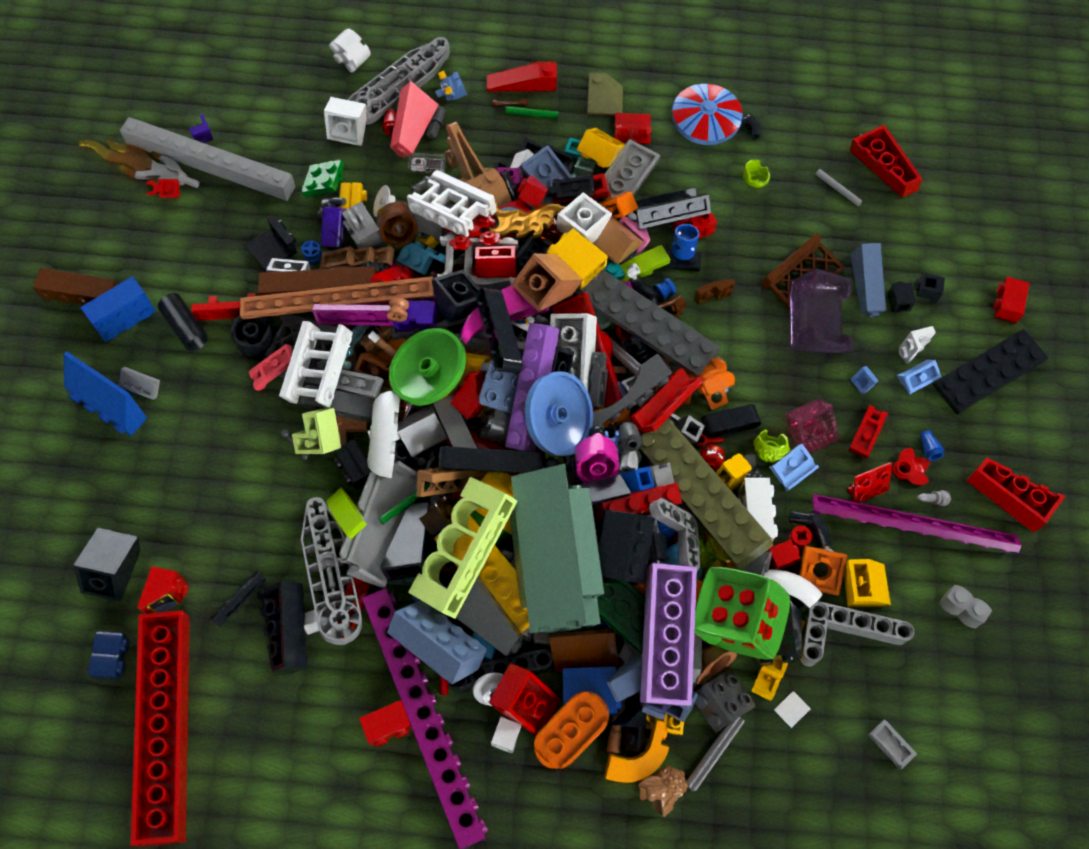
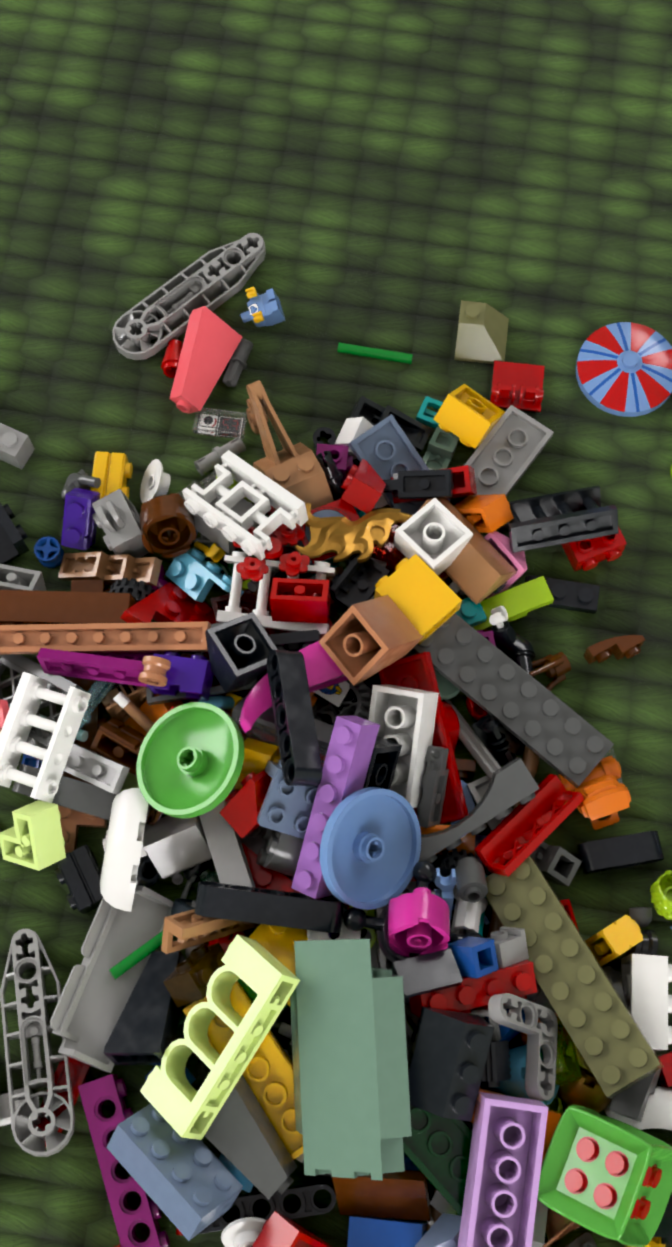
camera: 10 degrees right, 5 degrees up
green plate [301,160,344,197] -> none
white slope [324,97,367,146] -> none
lime slope [326,487,367,539] -> none
white brick [329,29,371,73] -> none
red wedge [487,61,557,92] -> none
reddish brown hinge [491,99,528,107] -> none
blue wheel [653,278,676,302] -> none
blue wheel [671,224,699,260] -> none
red hand [697,434,723,449] -> none
red head [700,444,726,473] -> none

